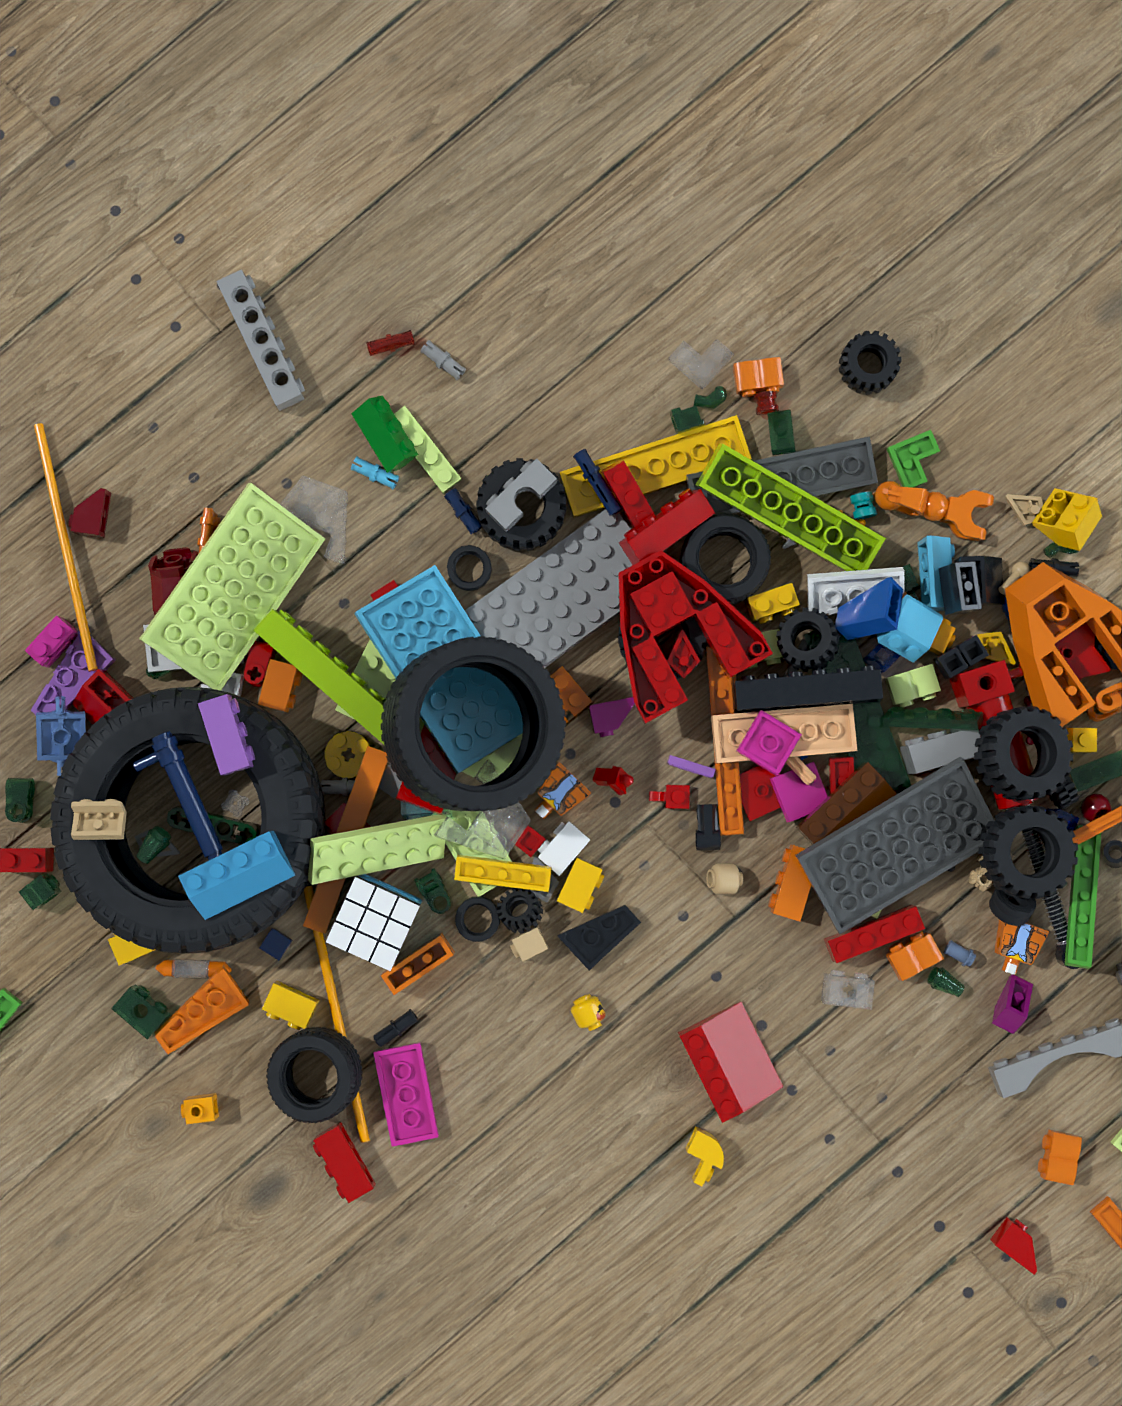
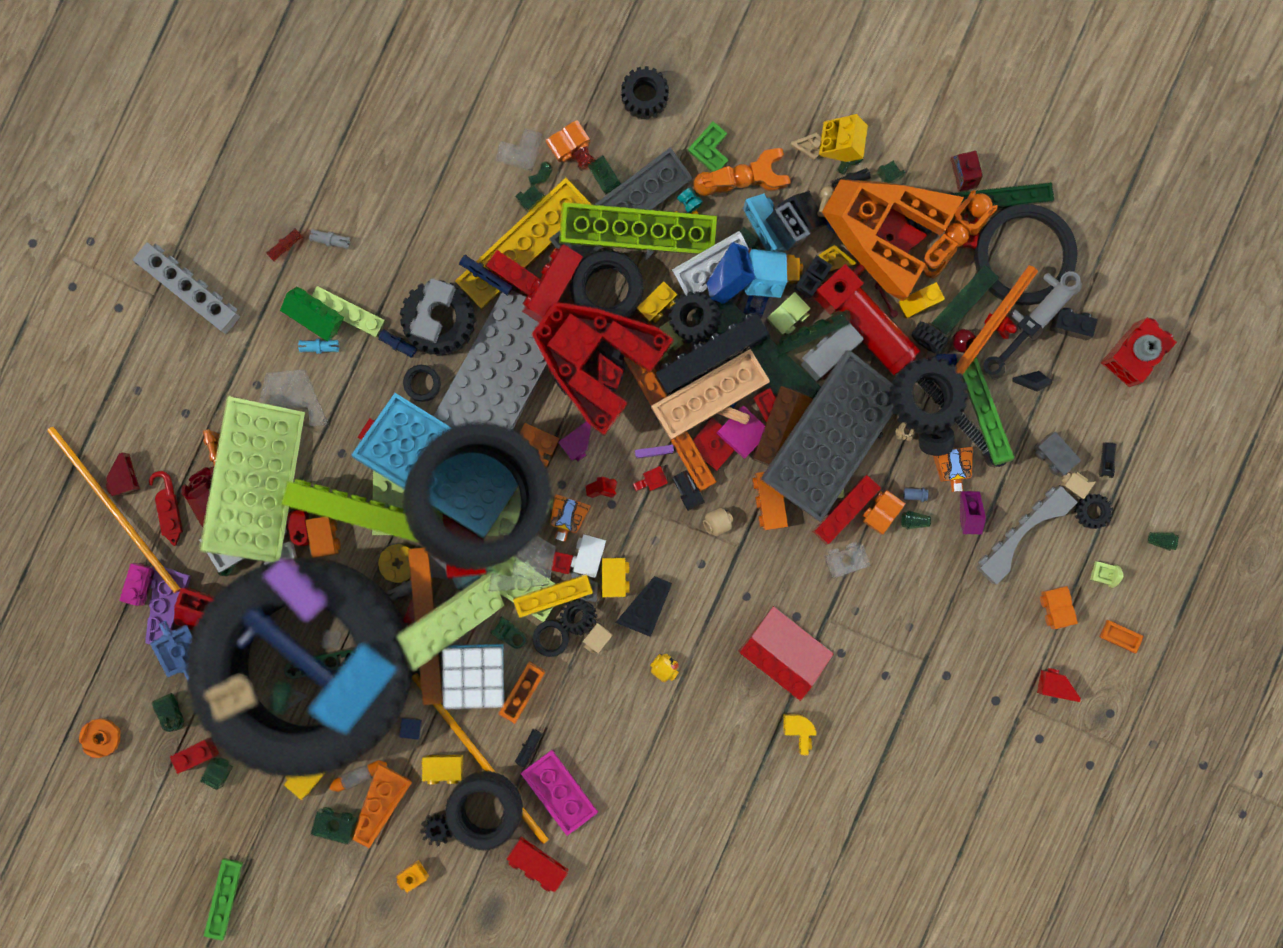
camera: 30 degrees left, 0 degrees up
dark pink tile [736,710,802,776] -> none
black tyre [974,706,1074,801] -> none
none -> red plate [149,471,183,546]
none -> black gear [420,812,453,847]
none -> clear green panel [876,160,906,183]

